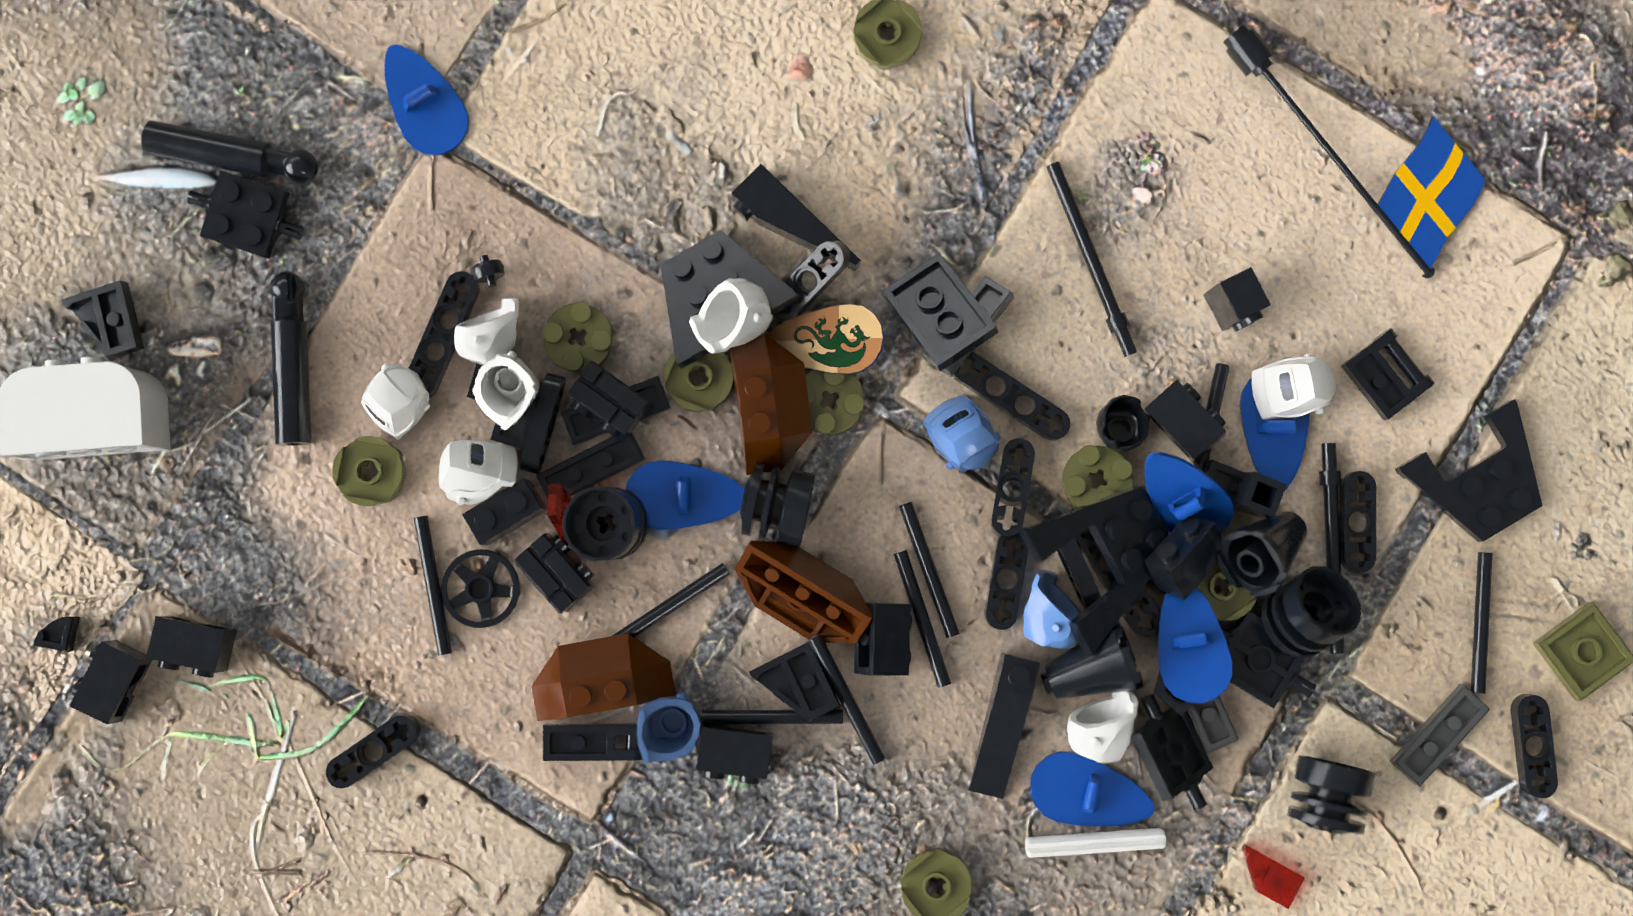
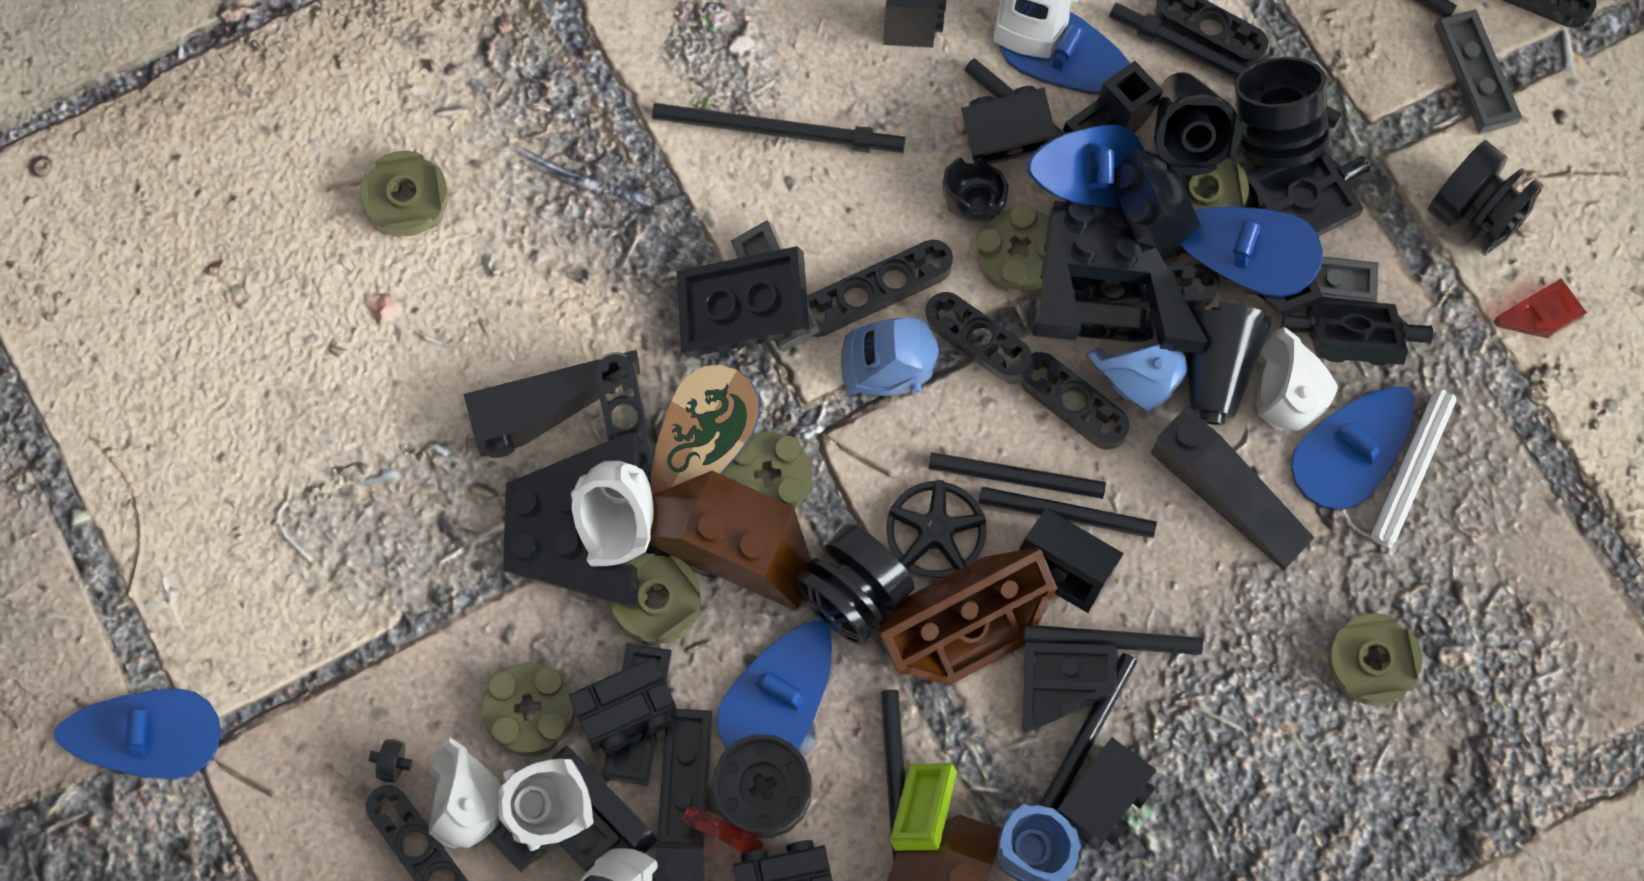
camera: 65 degrees left, 15 degrees down
none -> black wheel [886,480,986,578]
none -> lime tile [890,763,957,851]

